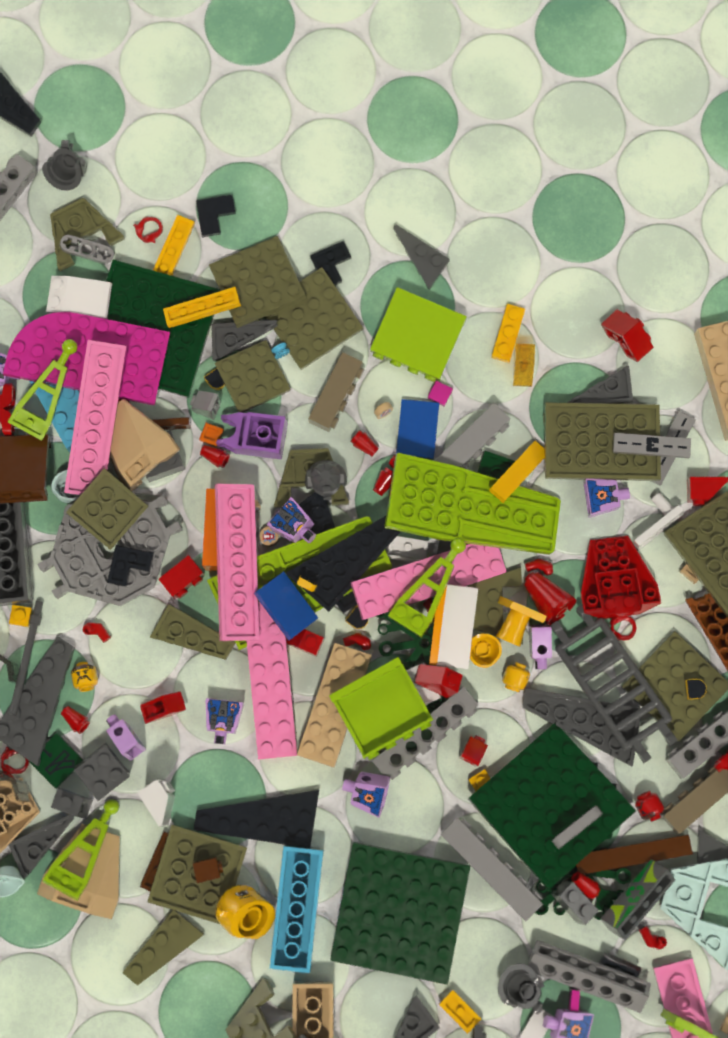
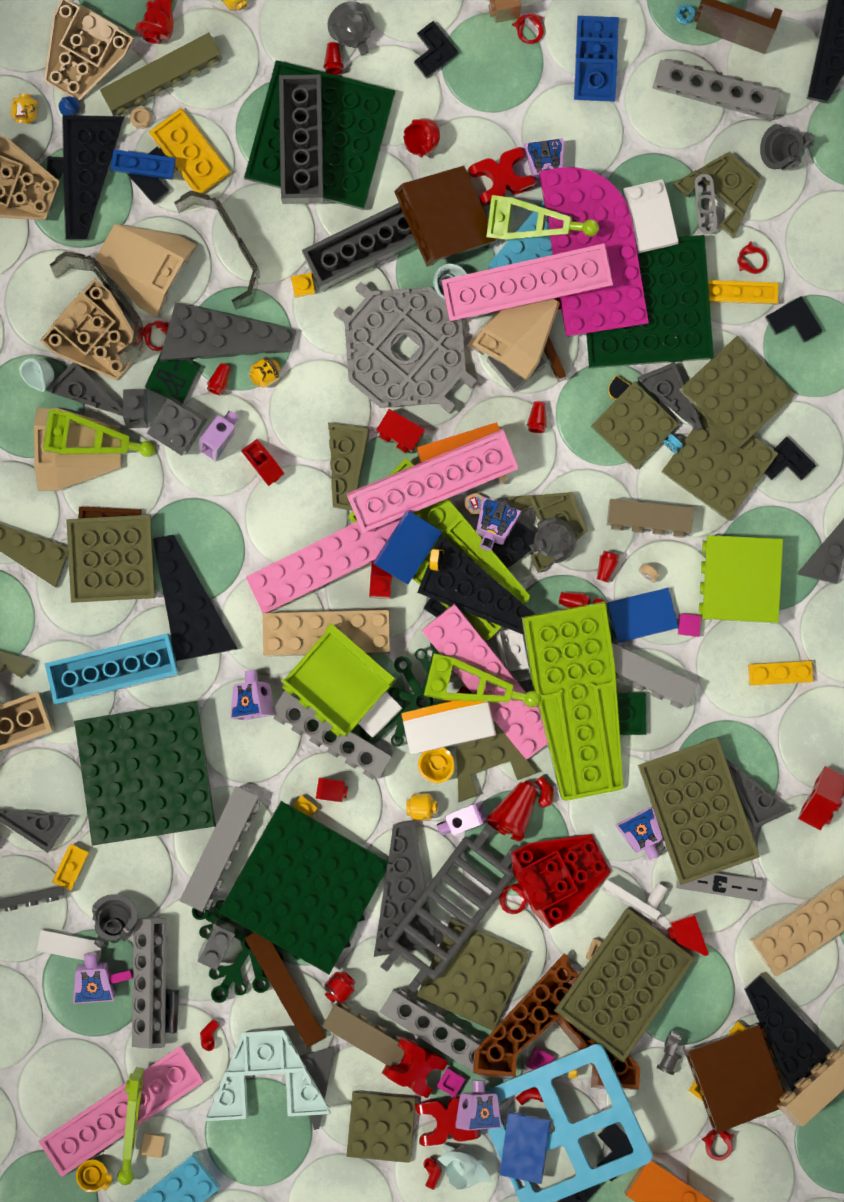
camera: 70 degrees right, 5 degrees up
dark grey bar [9,601,43,715] -> none
olive plate [66,468,148,550] -> none
red arm [82,622,111,643] -> none
black tile [107,545,154,587] -> none
white slope [137,779,175,827] -> none
yellow plate [163,287,241,328] -> none
light grey slope [190,391,221,420] -> none
reddish brown brick [192,857,223,883] -> none
orange tile [199,422,224,447] -> none
torso [206,698,244,745] -> none
medium lavender brick [216,412,288,460] -> none
yellow piece [216,885,275,939] -> none
red arm [342,633,371,650] -> none
black tile [345,606,368,629] -> none
red slope [414,664,463,698] -> none
yellow tile [489,440,545,503] -> none
yellow plant [496,596,547,647] -> none
clear yellow slope [513,344,535,387] -> none
light grey beam [552,806,603,849] -> none
red cone [571,872,600,899] -> none
dark grey brick [601,859,675,940] -> none
light grey tile [613,433,691,459] -> none
black tile [685,679,707,700] -> none

